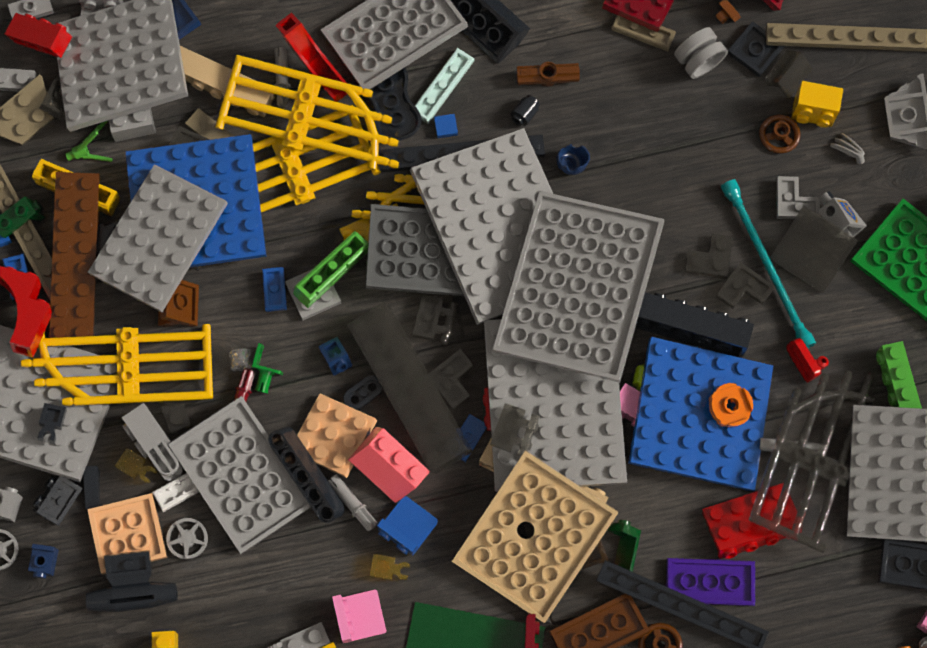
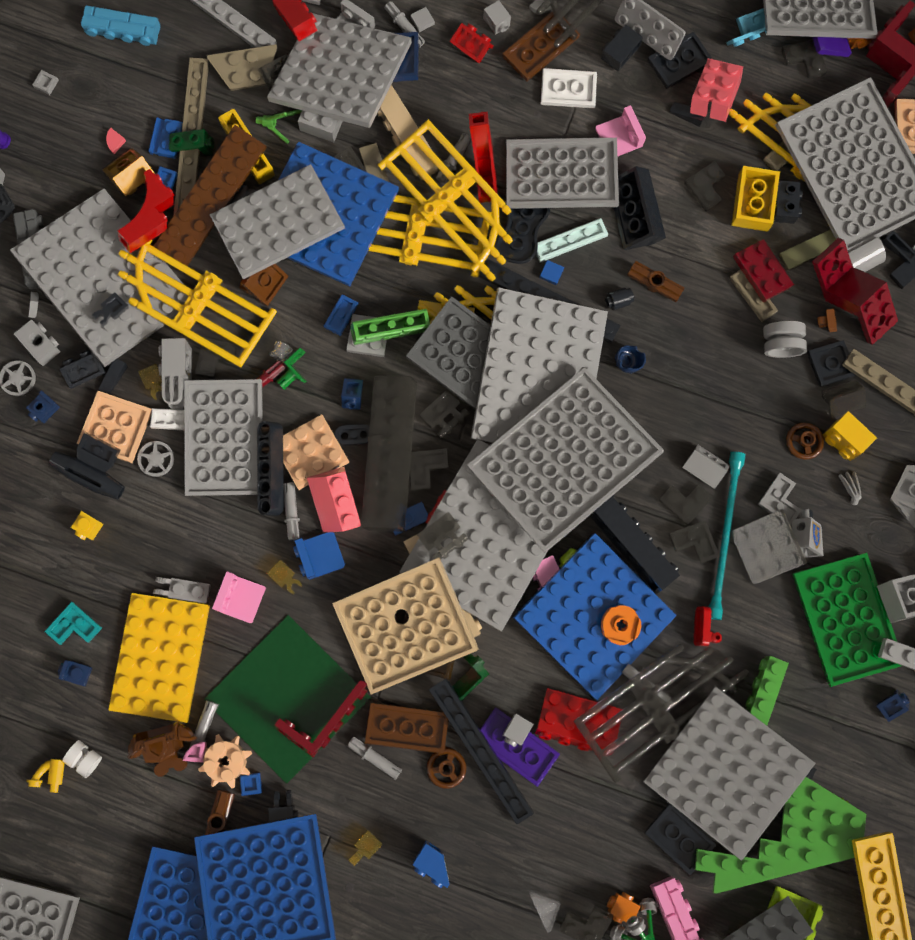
camera: 30 degrees right, 5 degrees up
none -> light grey brick [502,714,534,747]
none -> light grey brick [682,445,730,489]

